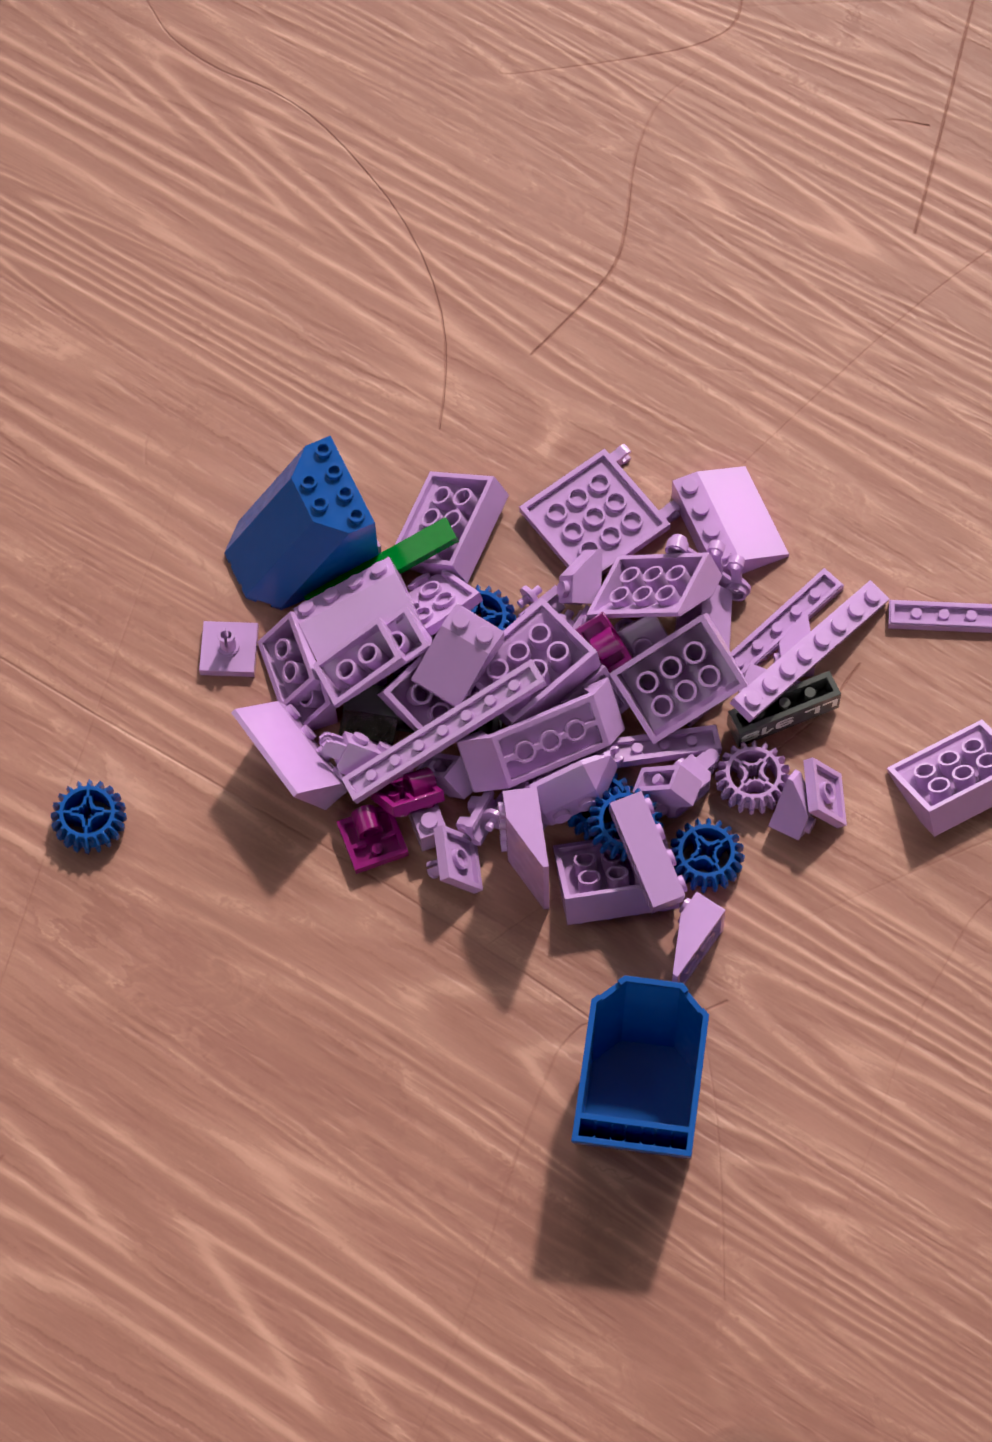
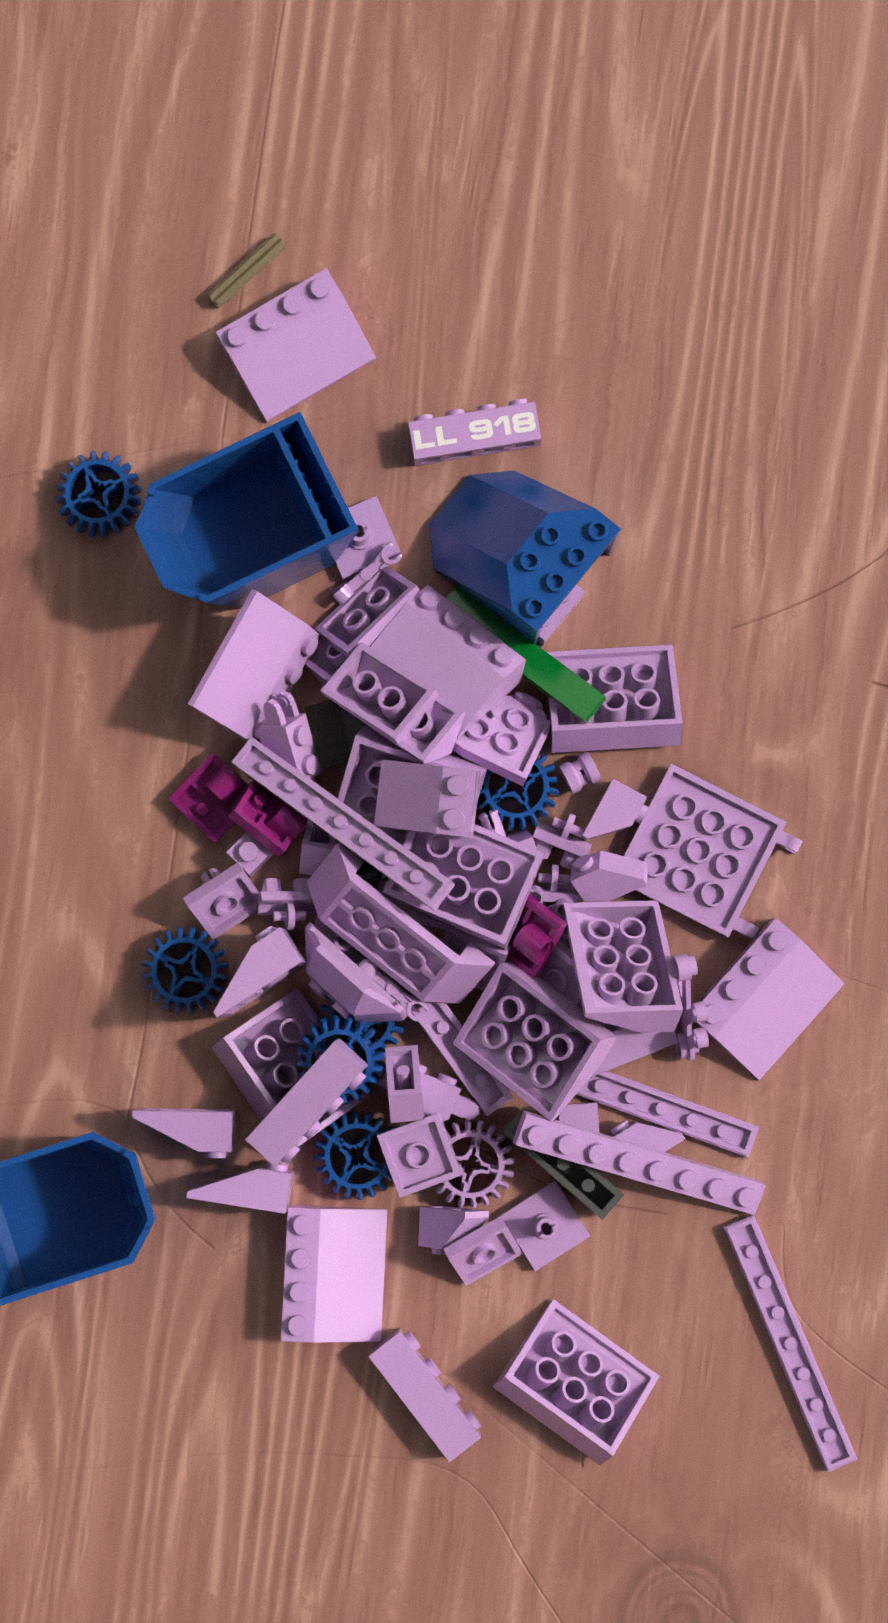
camera: 60 degrees right, 20 degrees up
none -> lavender slope [132,1108,238,1158]
none -> blue windscreen [134,412,359,606]
none -> blue gear [141,927,229,1014]
none -> lavender slope [216,268,376,422]
none -> lavender slope [281,1204,388,1343]
none -> lavender piece [332,542,402,604]
none -> lavender brick [368,1328,482,1463]
none -> lavender tile [377,1112,462,1198]
none -> lavender brick [408,399,541,466]
none -> lavender tile [500,1180,590,1272]
none -> lavender wheel [558,752,602,794]
none -> lavender slope [581,779,649,841]

